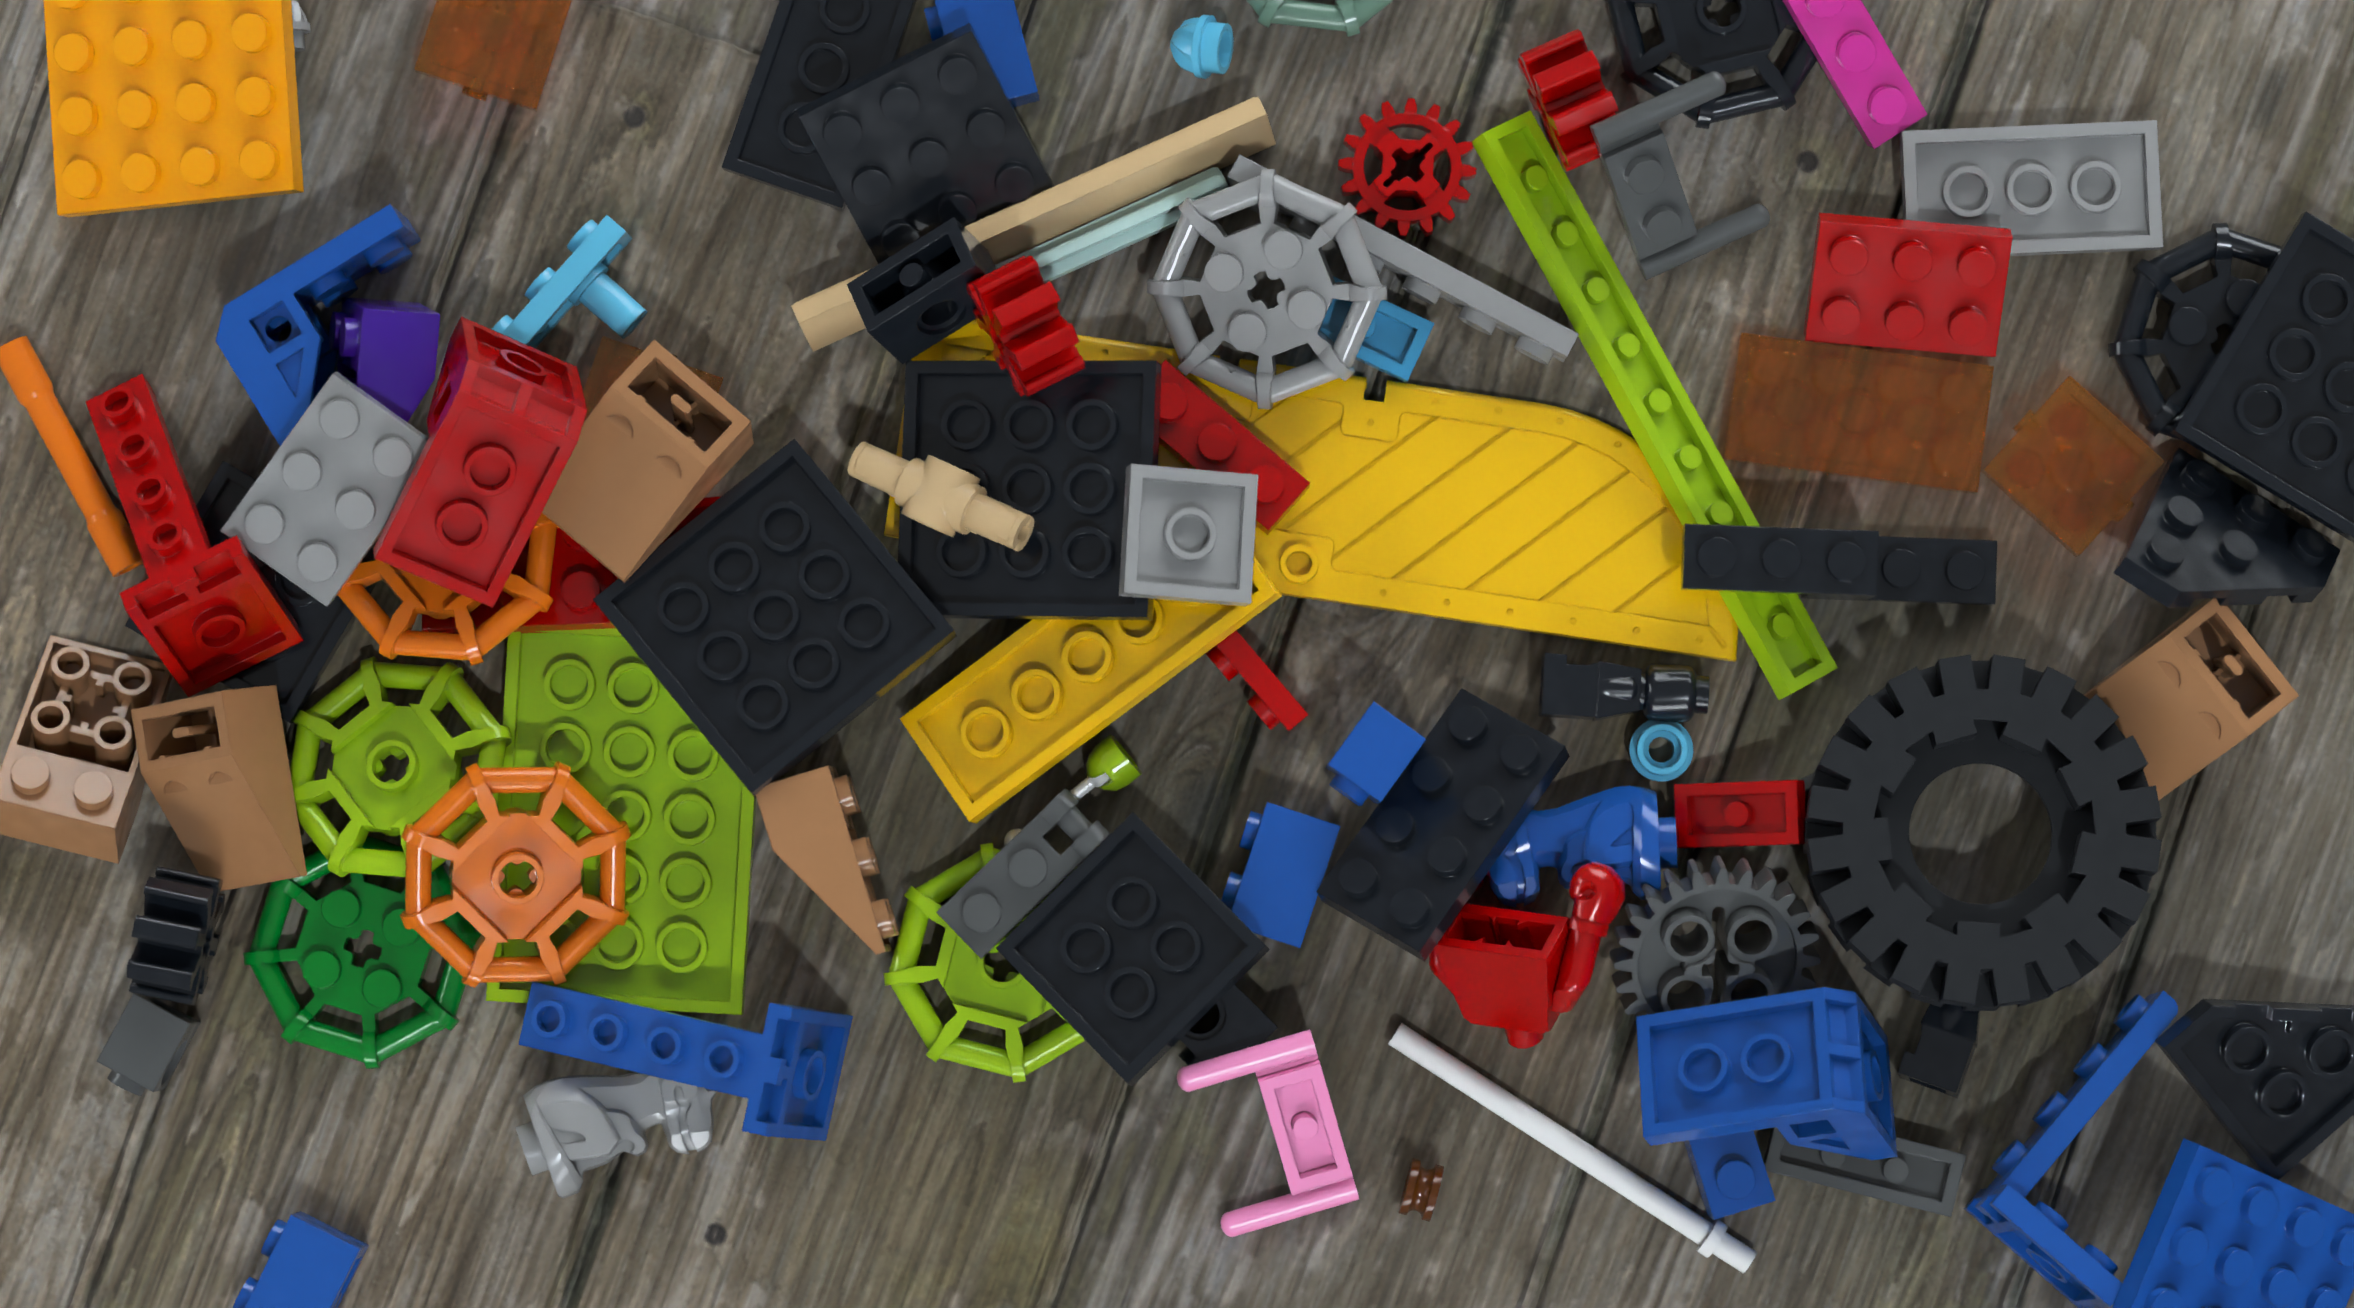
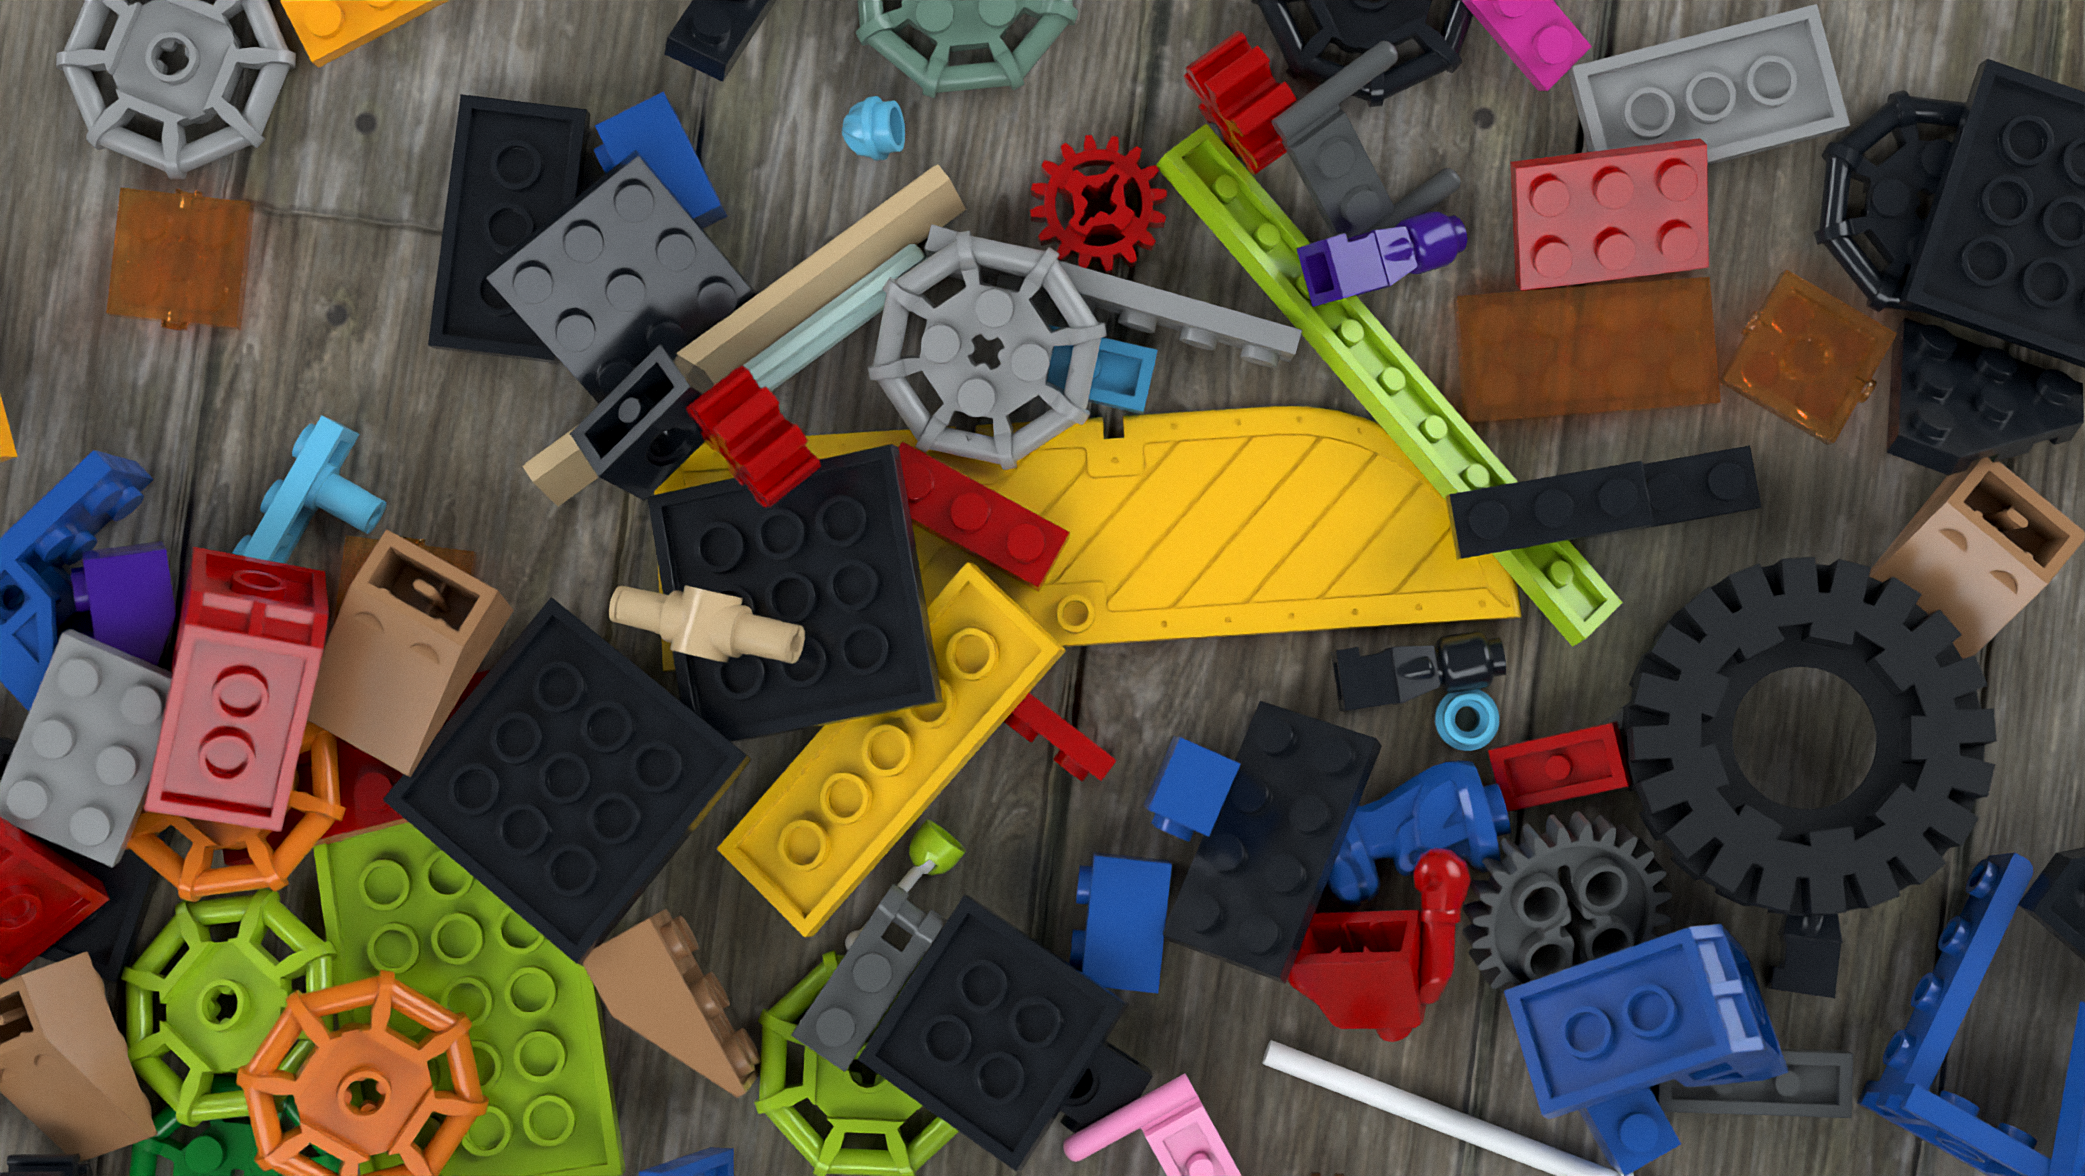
camera: 20 degrees left, 0 degrees up
light grey plate [1119,464,1258,606] -> none
none -> dark purple piece [1296,211,1467,307]

